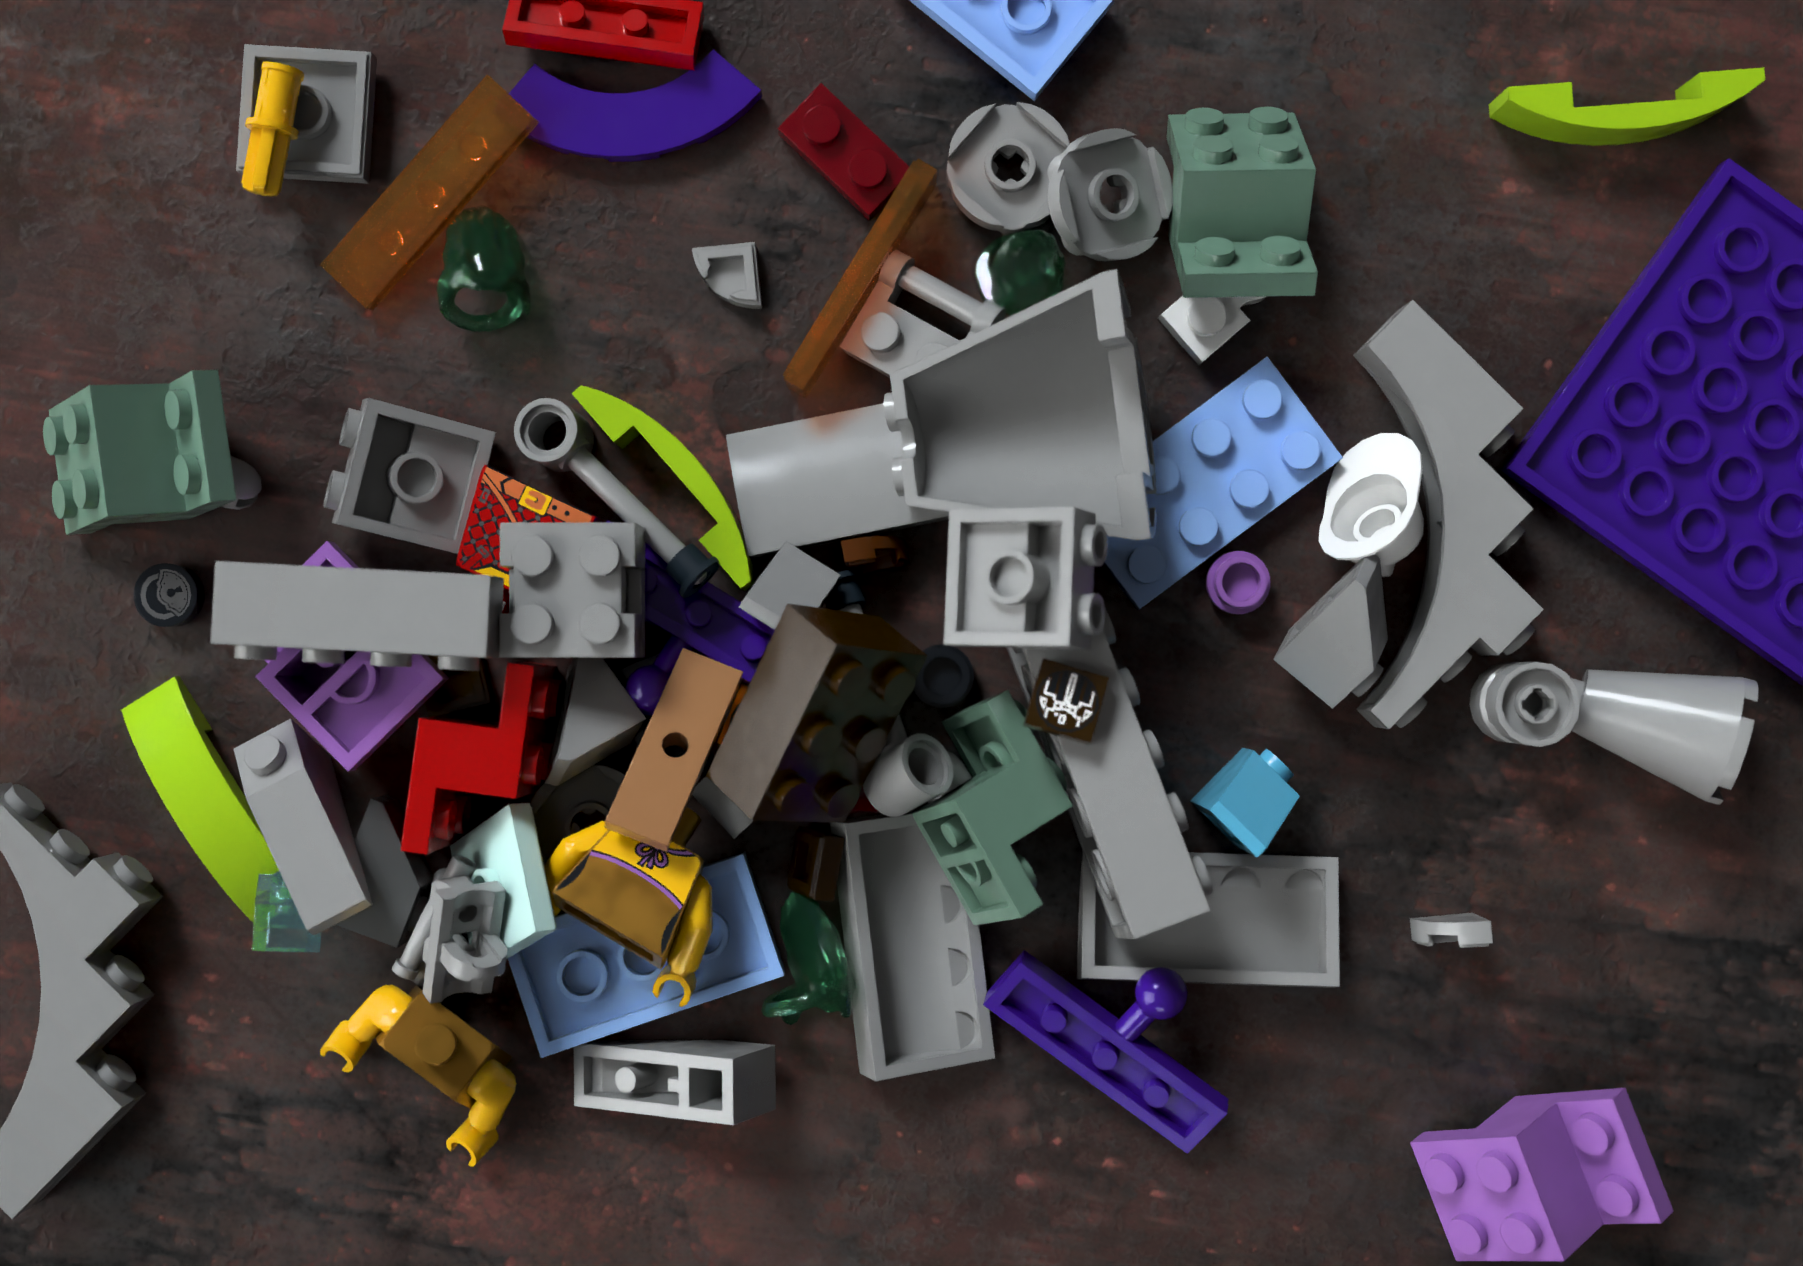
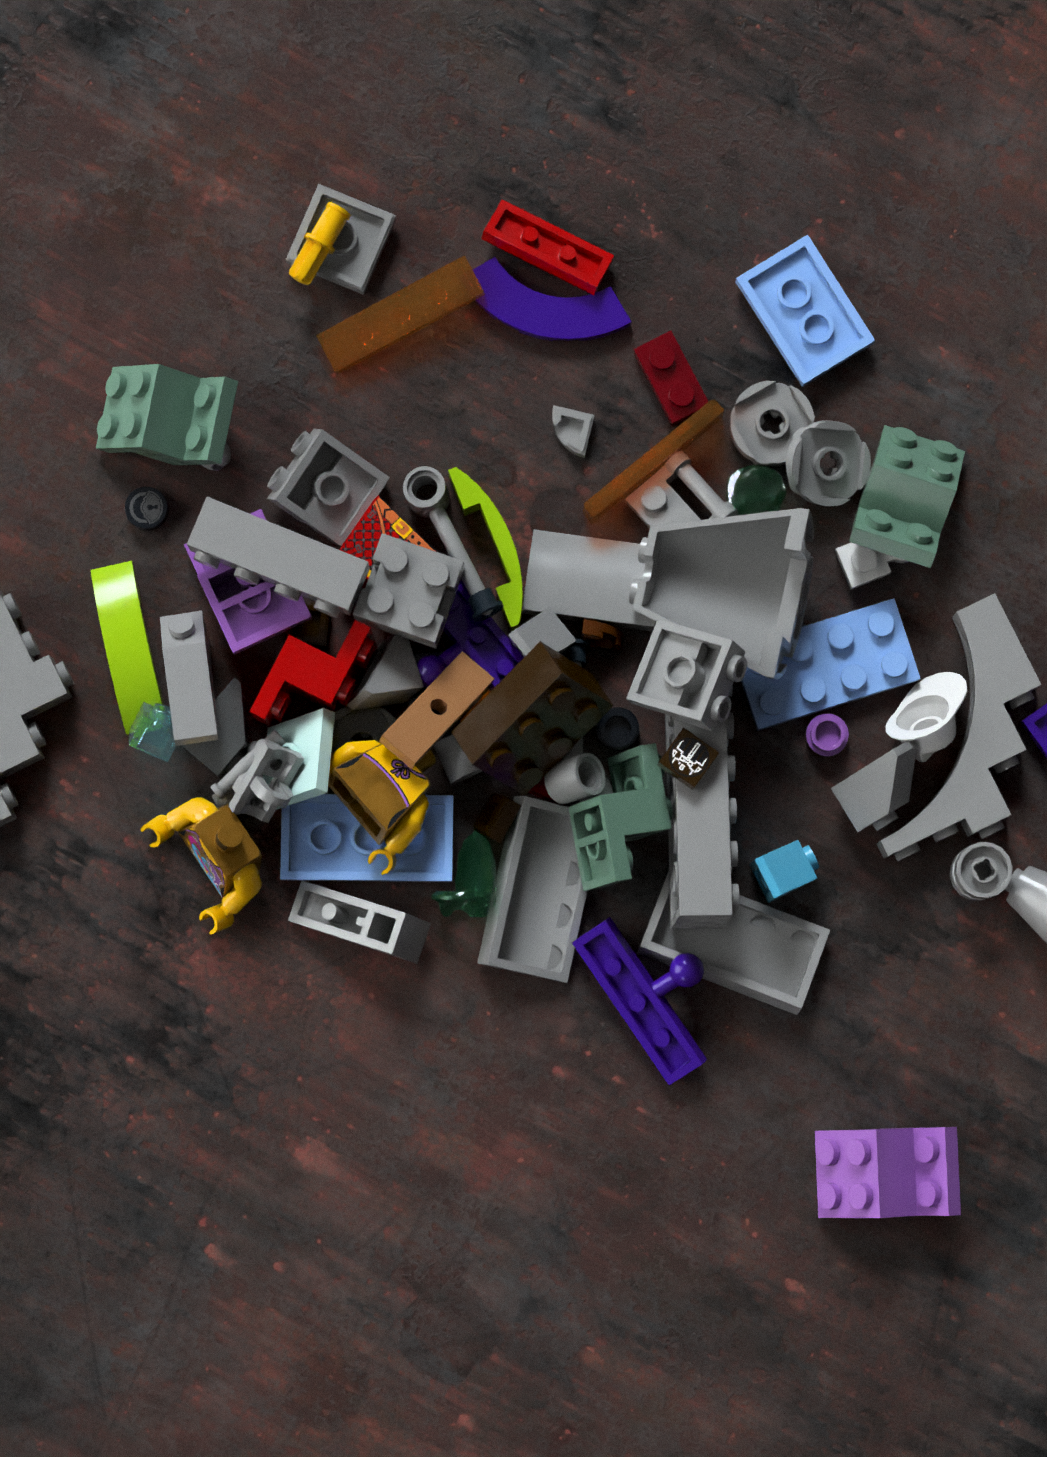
camera: 20 degrees right, 5 degrees down
clear green piece [436,205,531,332] -> none
light grey tile [1410,913,1493,948] -> none

